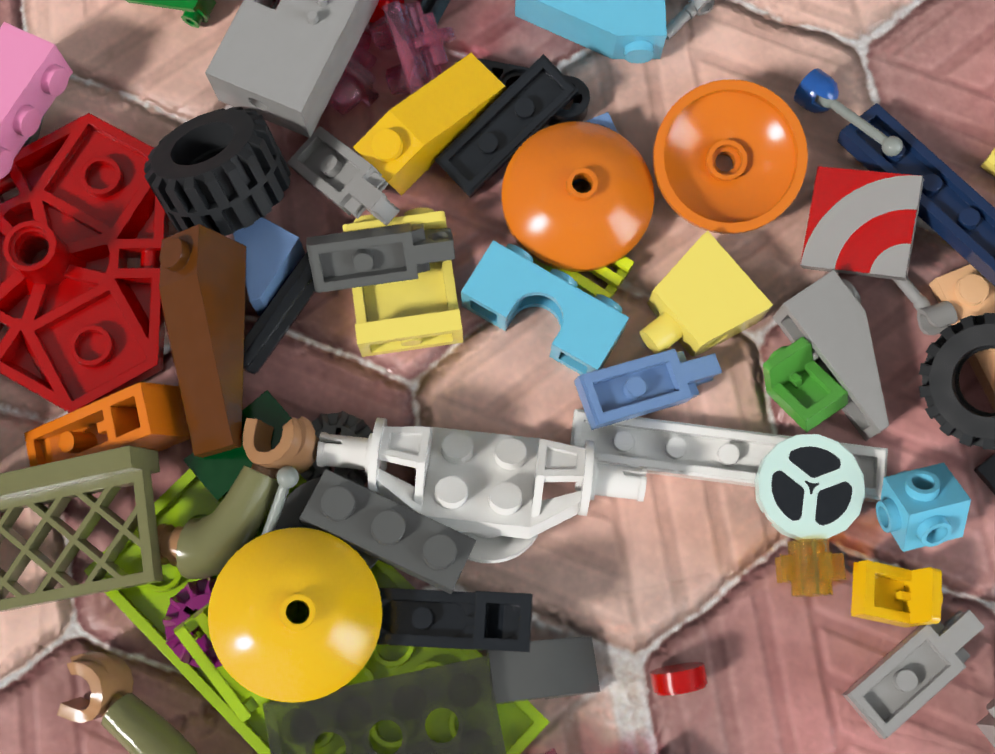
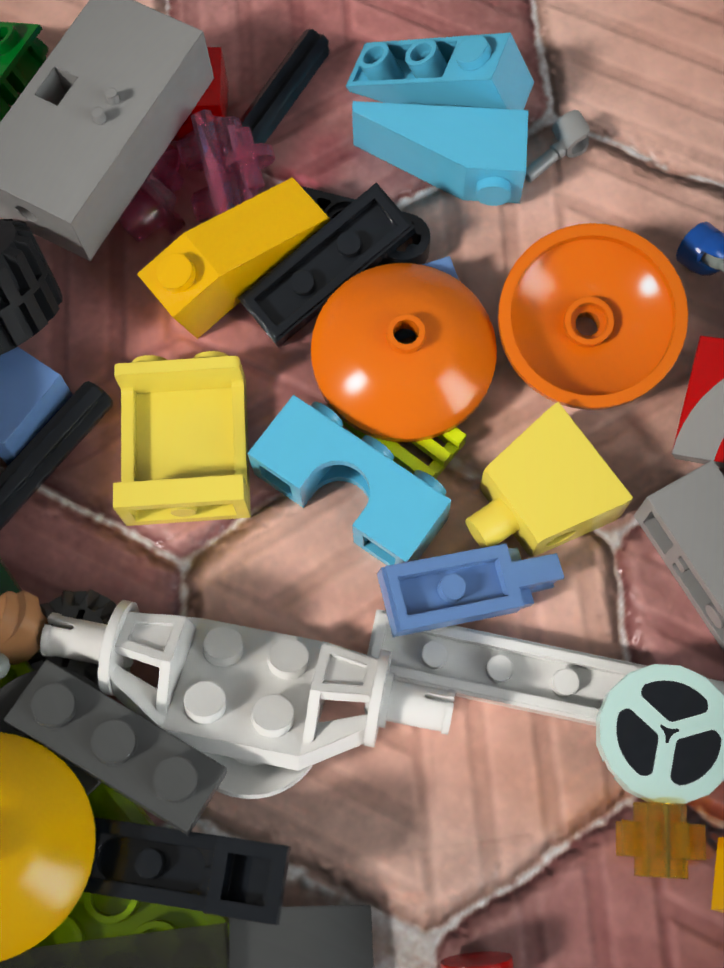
camera: 10 degrees right, 5 degrees down
light grey hinge [287,126,400,226] -> none
dark grey hinge [306,223,455,293] -> none
bright green bracket [763,337,848,433] -> none

